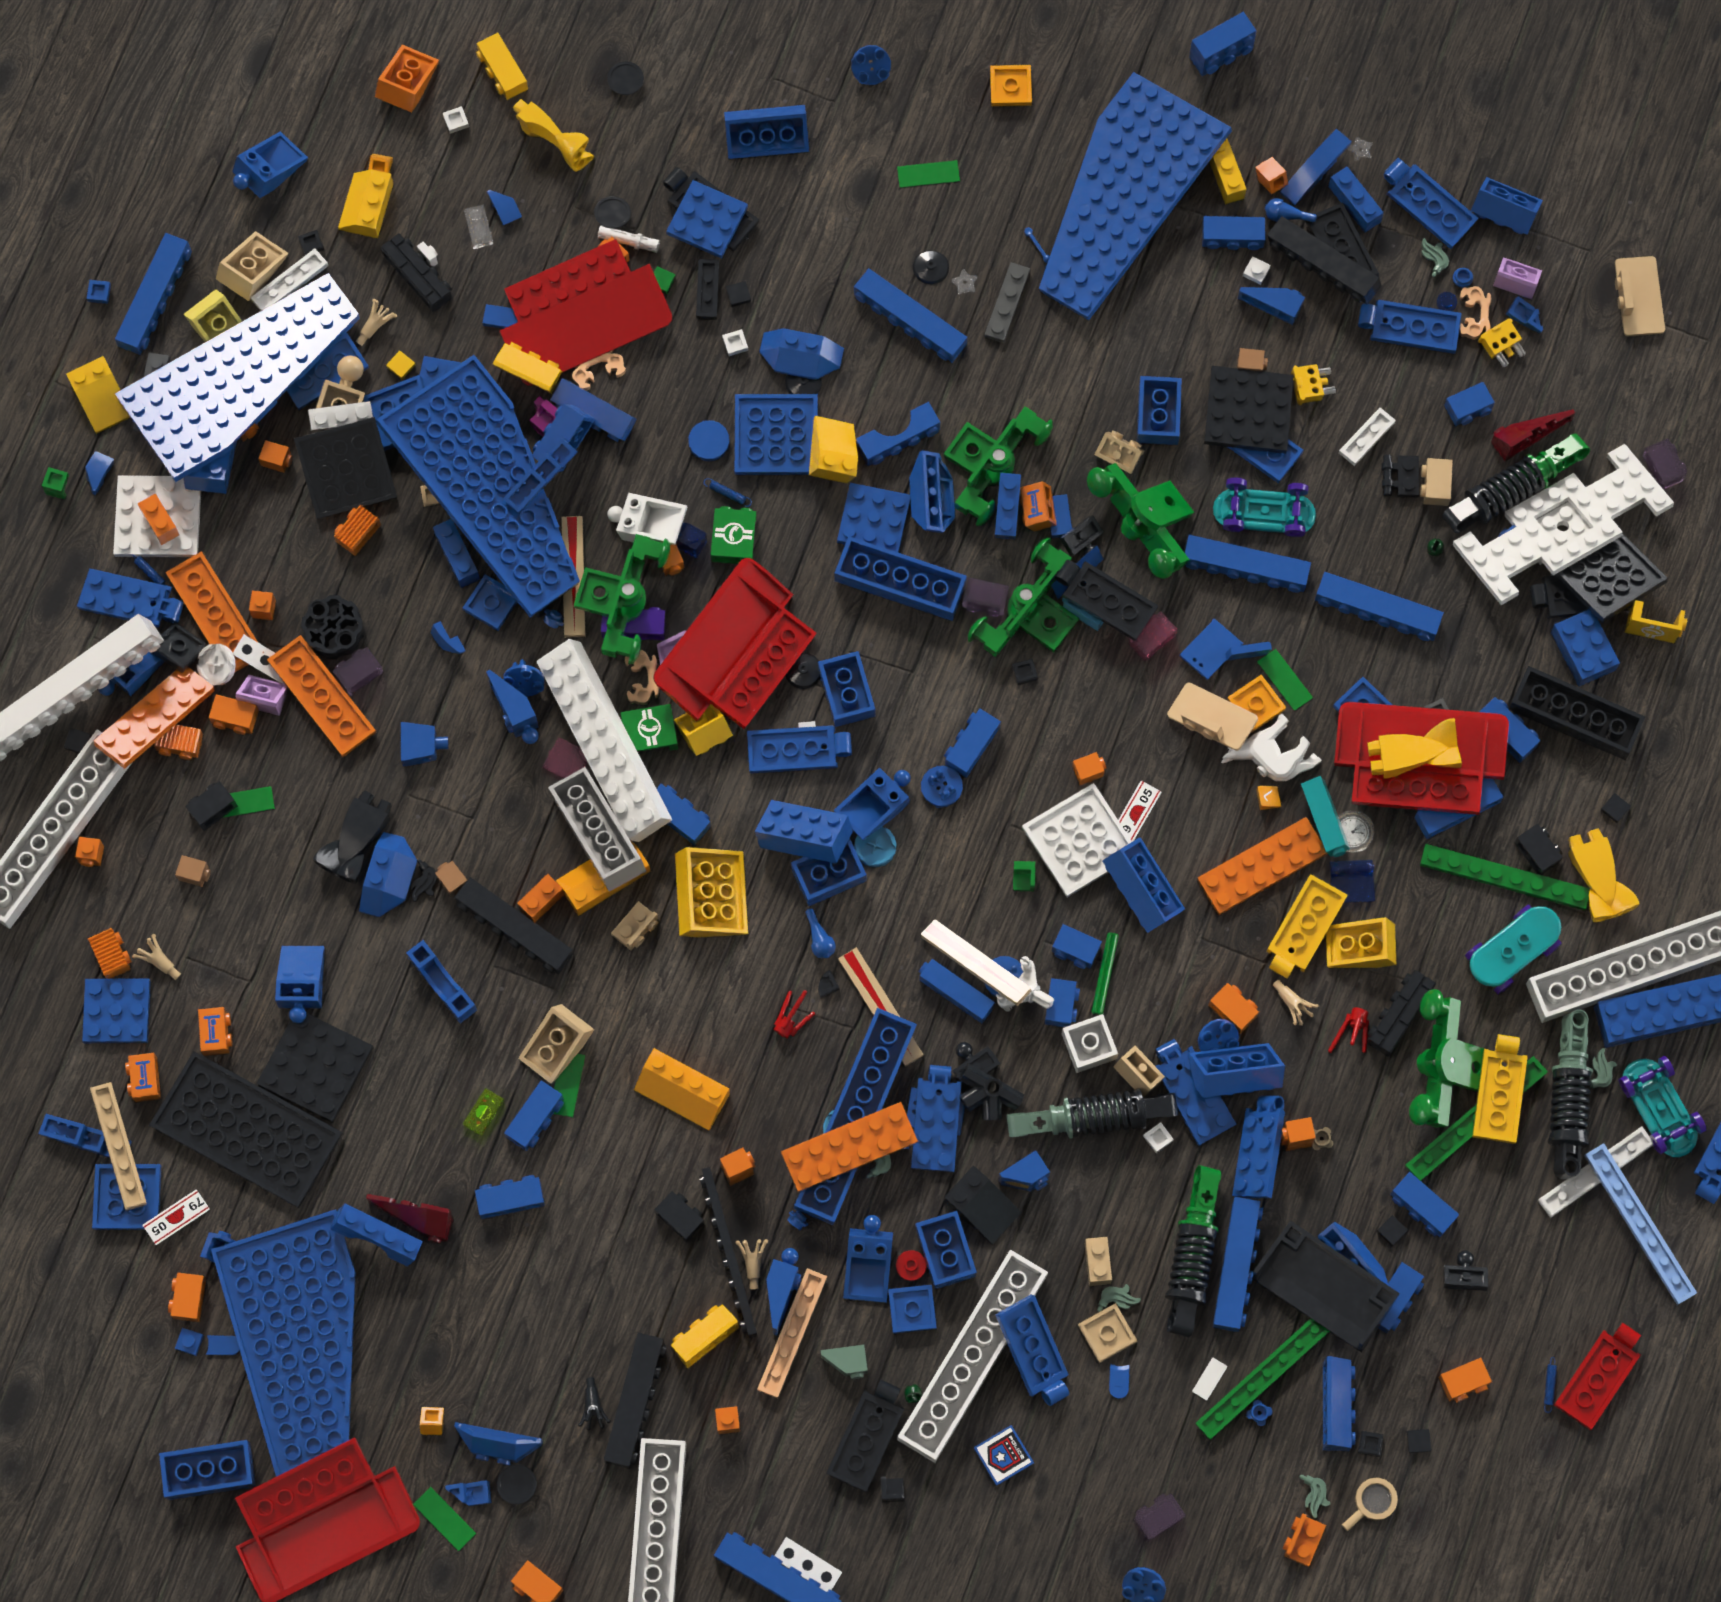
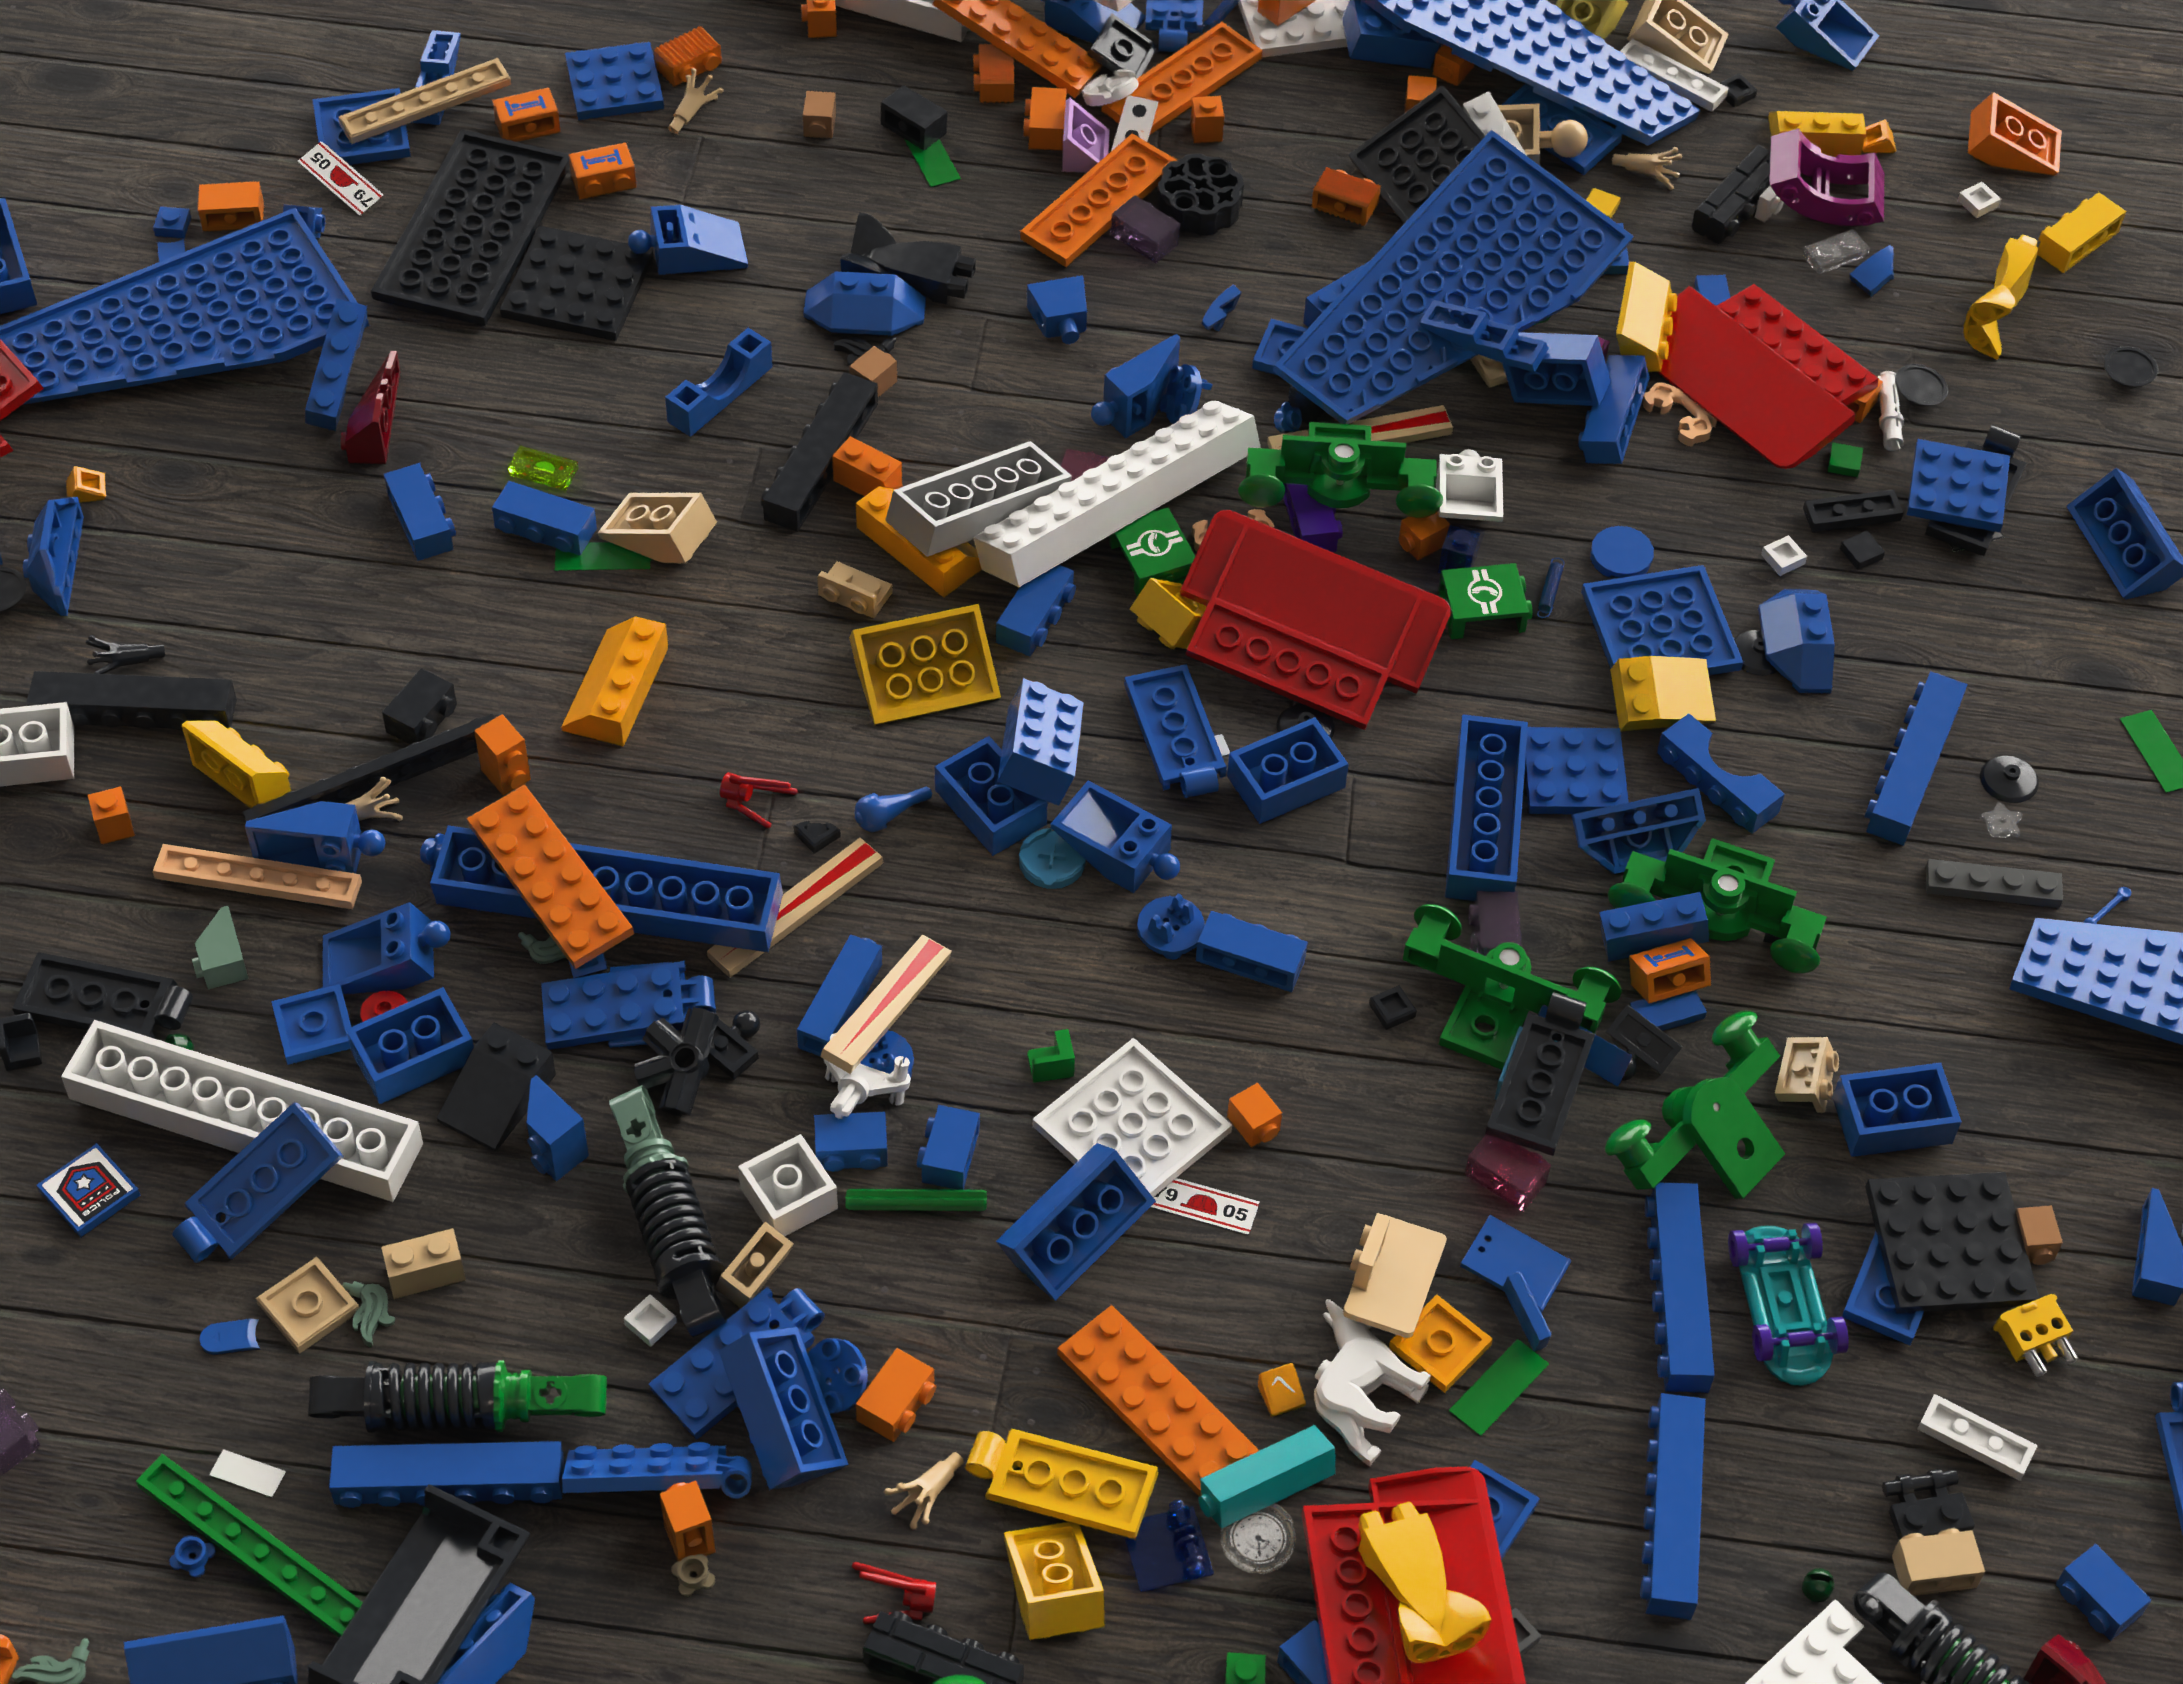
camera: 75 degrees right, 20 degrees down
none -> magenta window [1770,128,1884,226]

